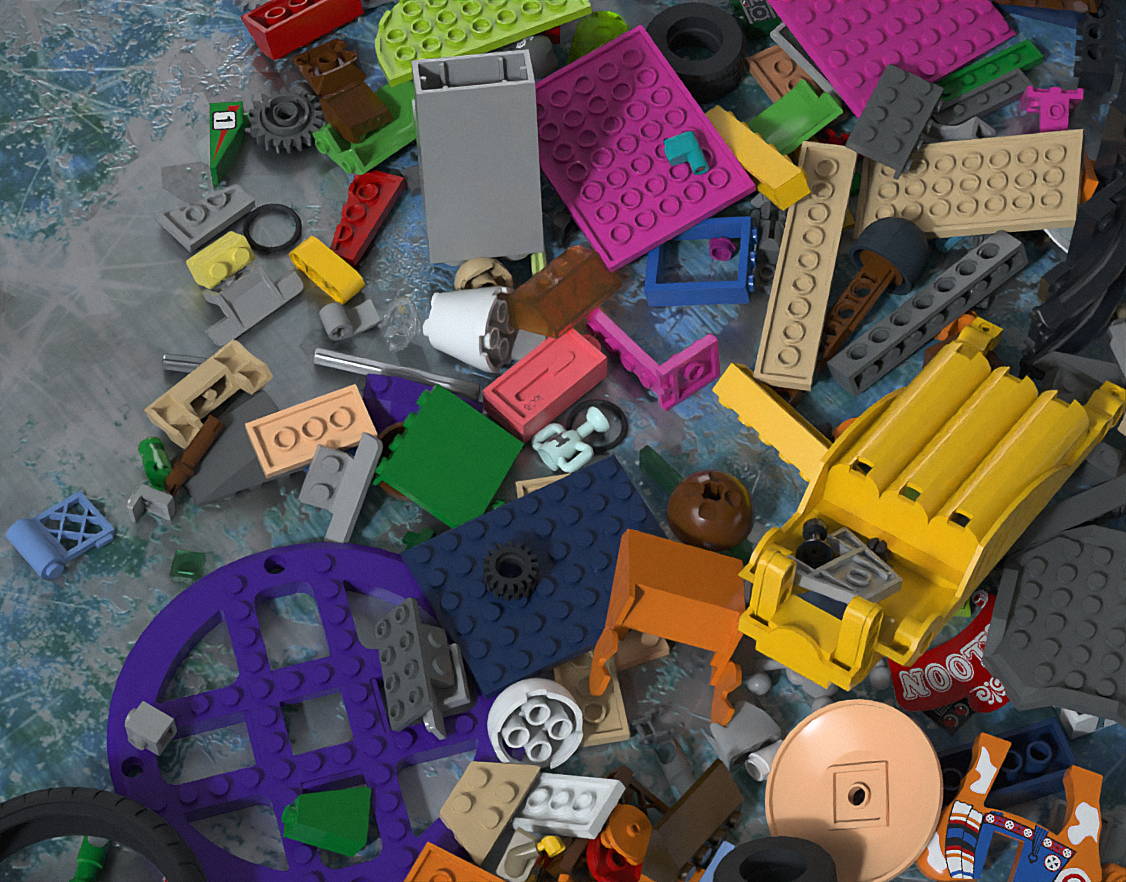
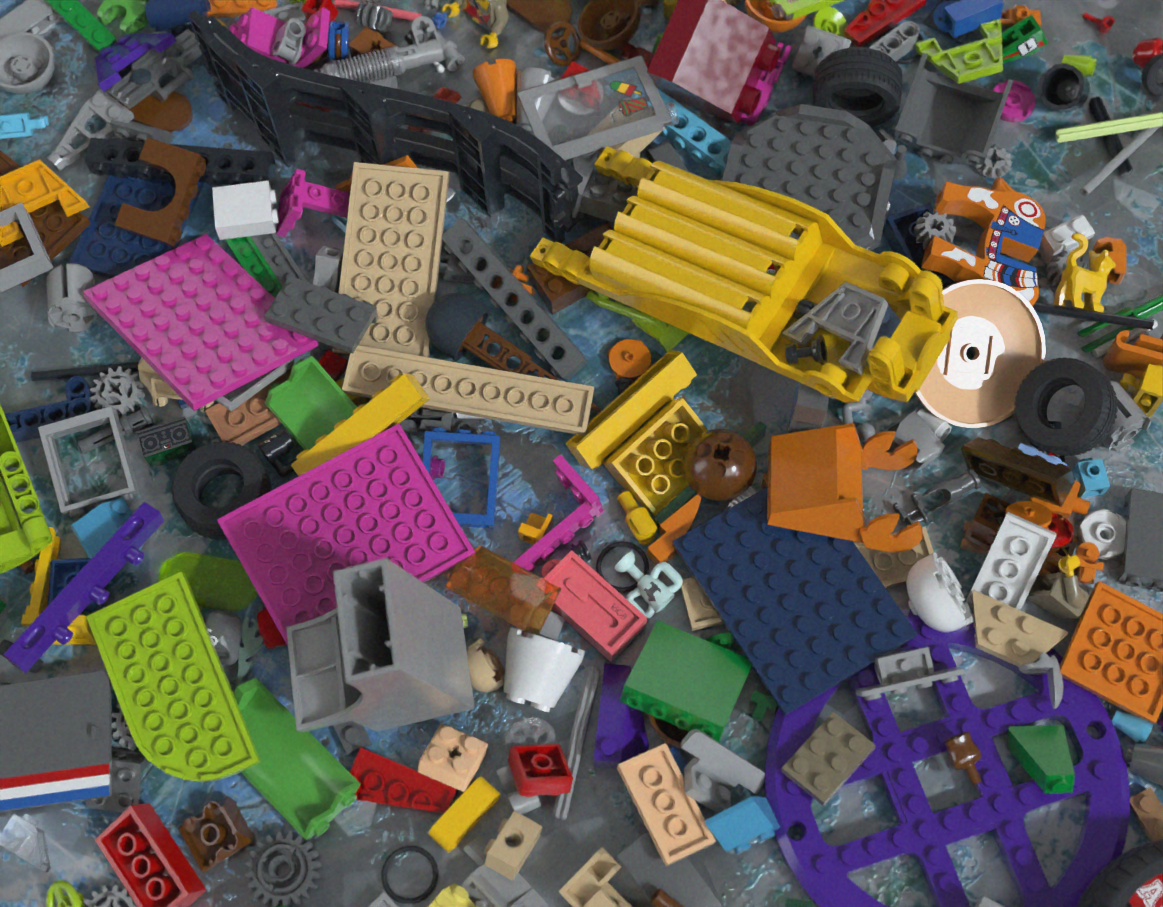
camera: 90 degrees left, 10 degrees up
reddish brown slope [319,80,393,144] -> none
dark grey bracket [375,597,454,732] -> none
black tyre [483,541,538,601] -> none
teal piece [663,131,709,175] -> none
none -> white brick [212,181,279,240]
none -> black piece [258,431,296,477]
none -> light nougat brick [418,724,488,792]
none -> tan brick [484,811,543,881]
none -> red brick [507,743,574,798]
none -> light orange panel [518,513,554,545]
none -> black bush [570,540,592,561]
none -> yellow slope [602,398,725,520]
none -> yellow arm [617,491,657,545]
none -> orange slope [647,494,701,565]
none -> dark azure slope [705,796,780,854]
none -> dark tan plate [781,712,875,806]
none -> light grey gear [914,210,956,250]
none -> reddish brown piece [943,731,982,785]
none -> light grey piece [1019,652,1063,709]

